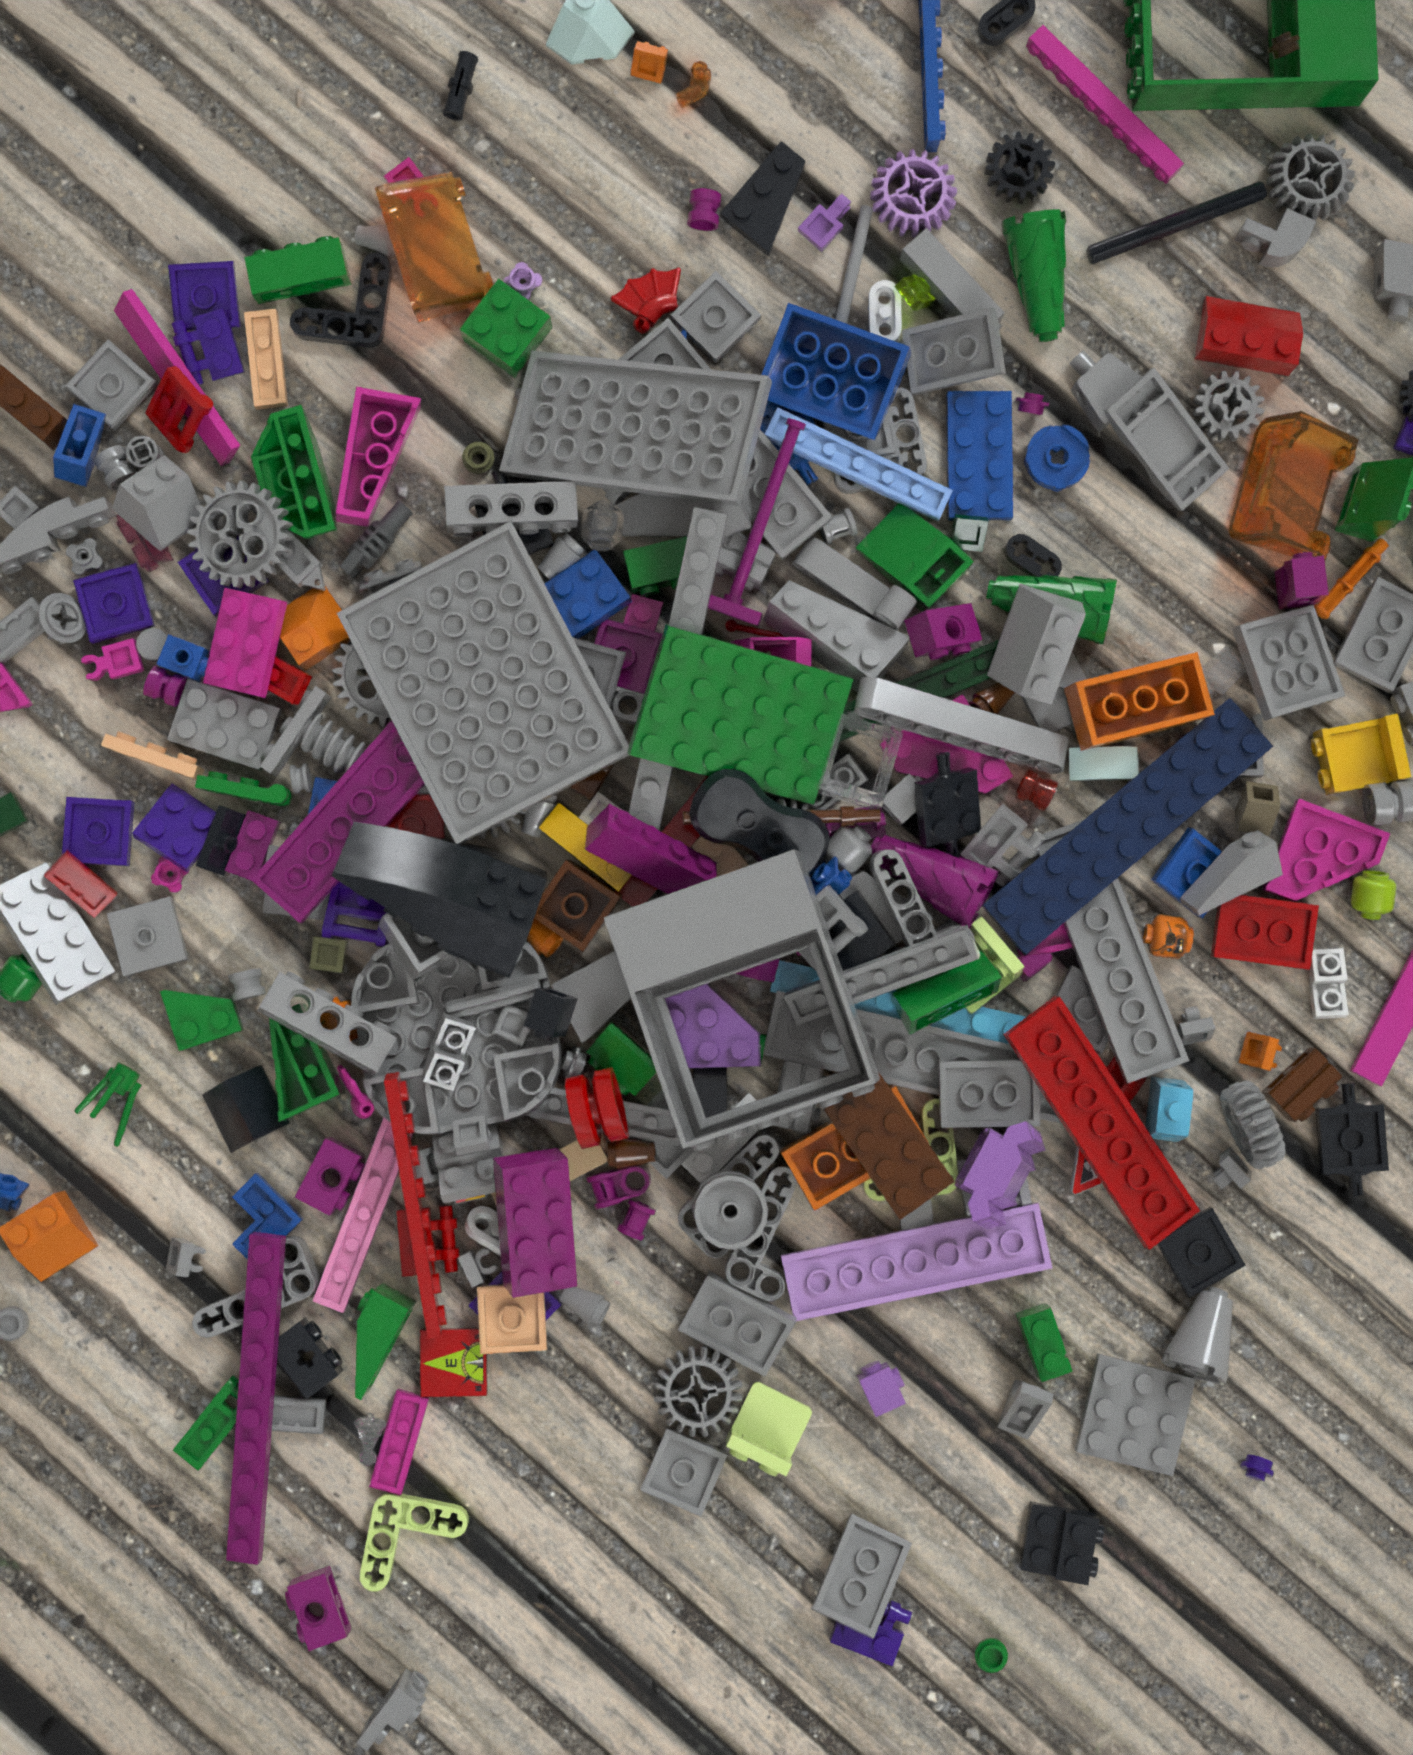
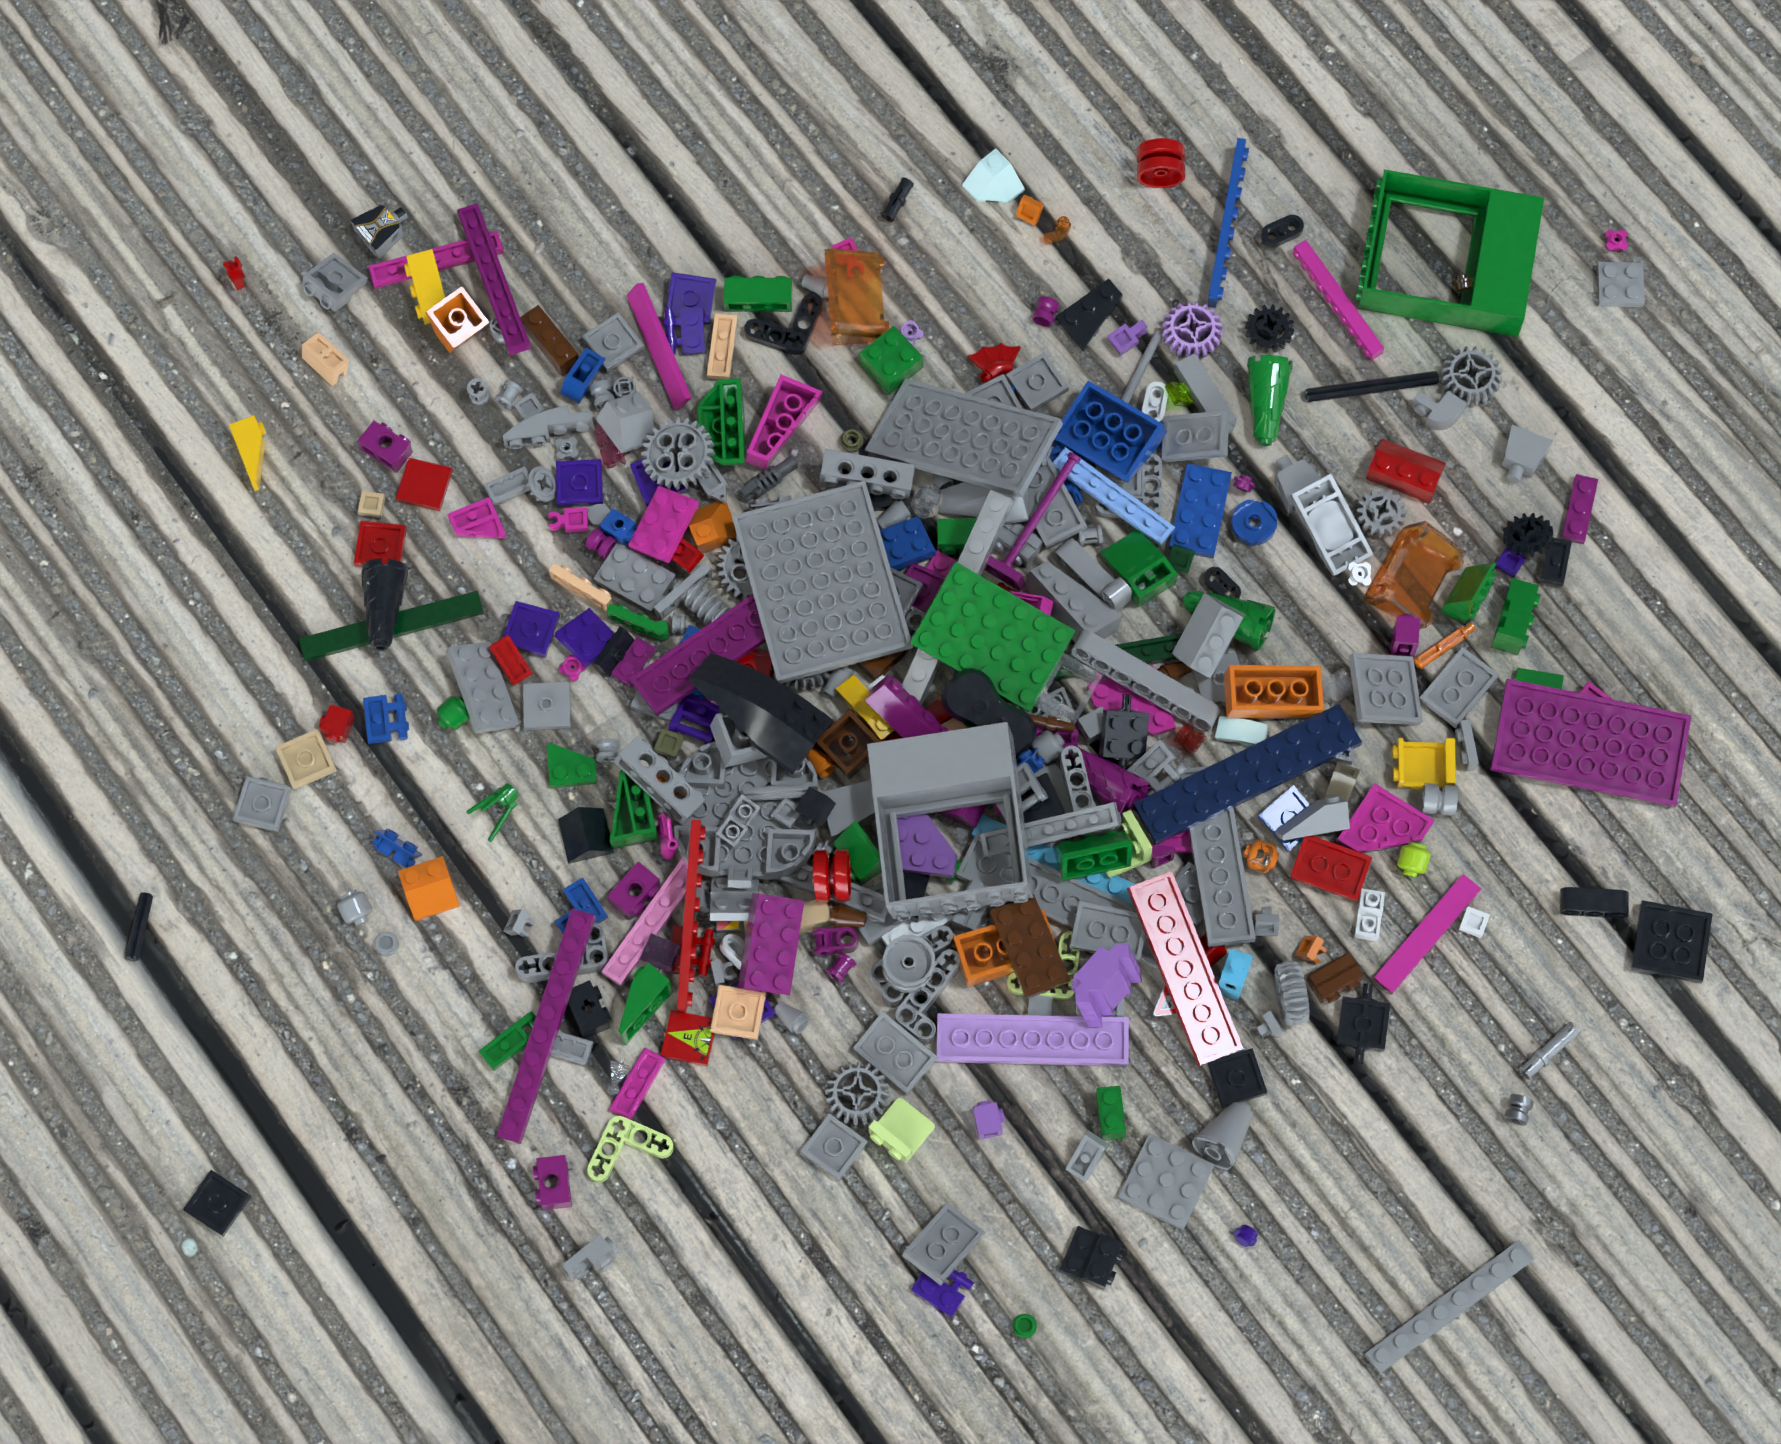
camera: 20 degrees right, 15 degrees down
red plate [145,365,214,453] -> none
magenta brick [904,603,982,660] -> none
none -> clear purple brick [640,933,682,973]
none -> white plate [1348,562,1371,585]

